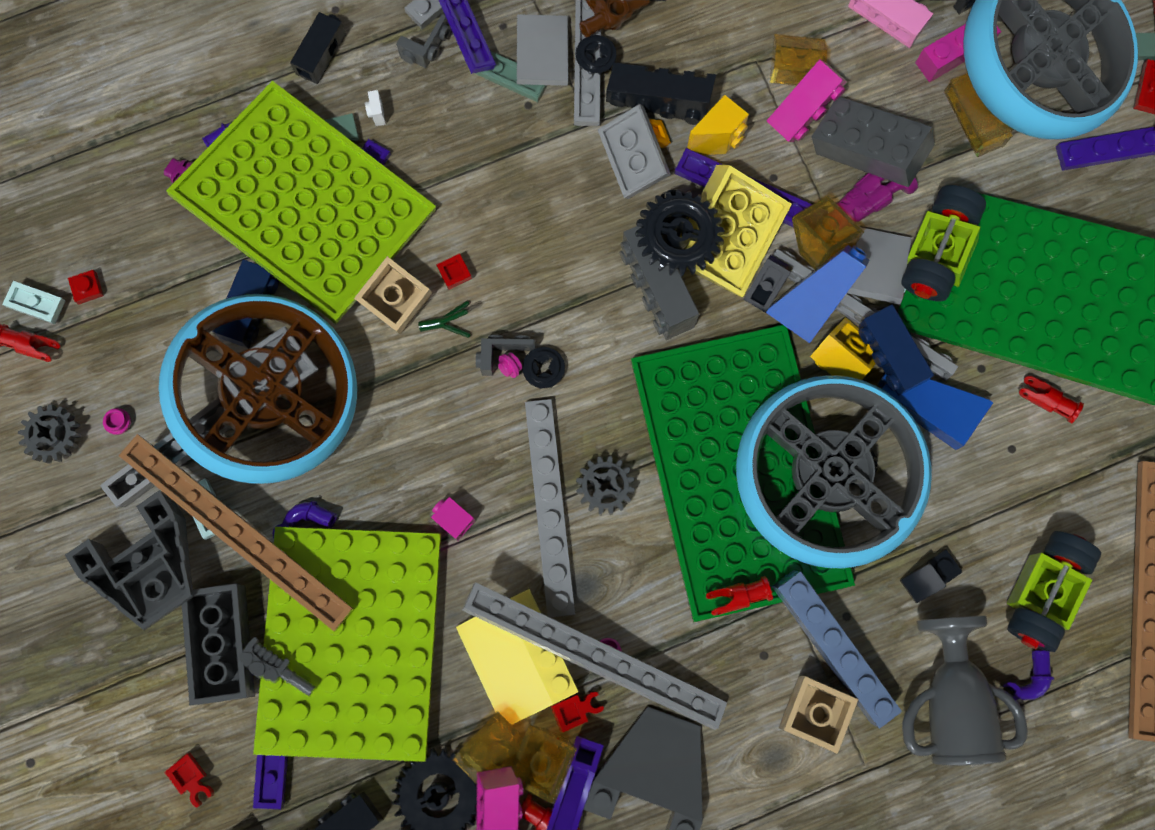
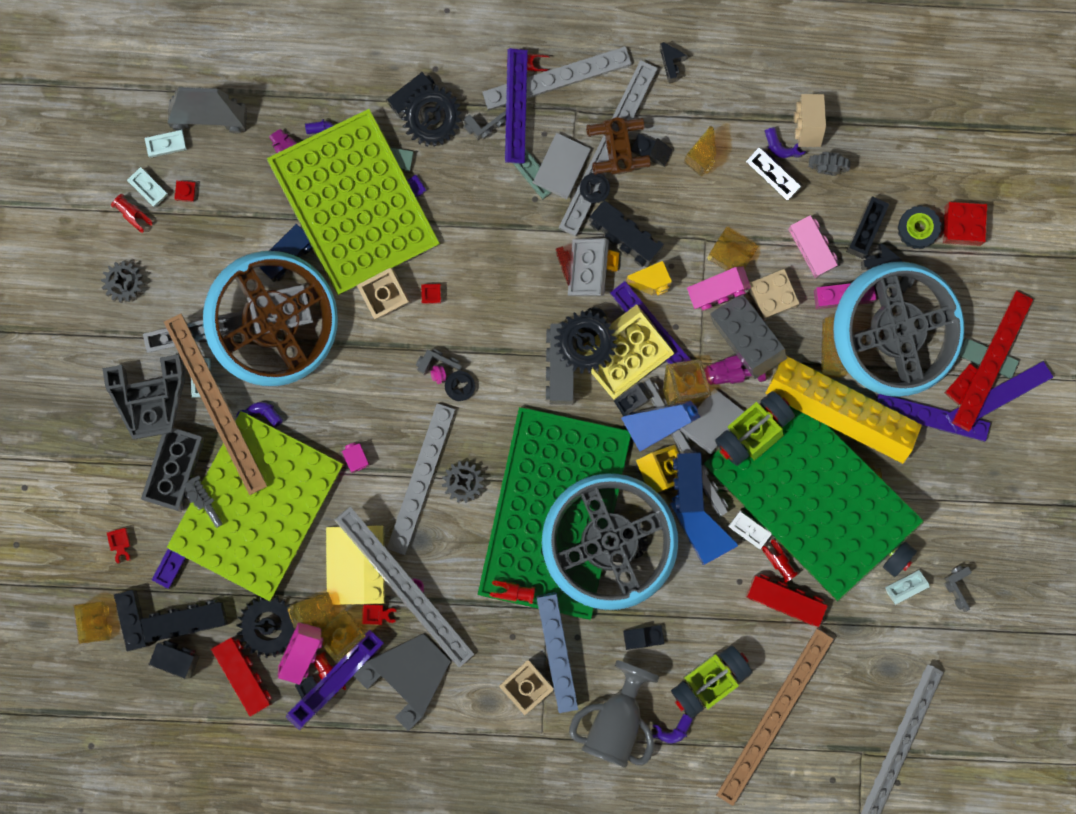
camera: 20 degrees right, 5 degrees up
dark pink plate [103,408,131,435] -> none
white plate [365,90,386,126] -> none
dark green plant [418,301,471,338] -> none
none -> light aqua plate [145,130,187,158]
none -> dark grey wedge [167,87,247,133]
none -> black gear [400,84,462,147]
none -> clear red plate [555,246,571,286]
none -> white hinge [729,509,771,549]
none -> red brick [745,574,827,627]
none -> tan brick [748,269,799,321]
none -> yellow brick [765,356,922,464]

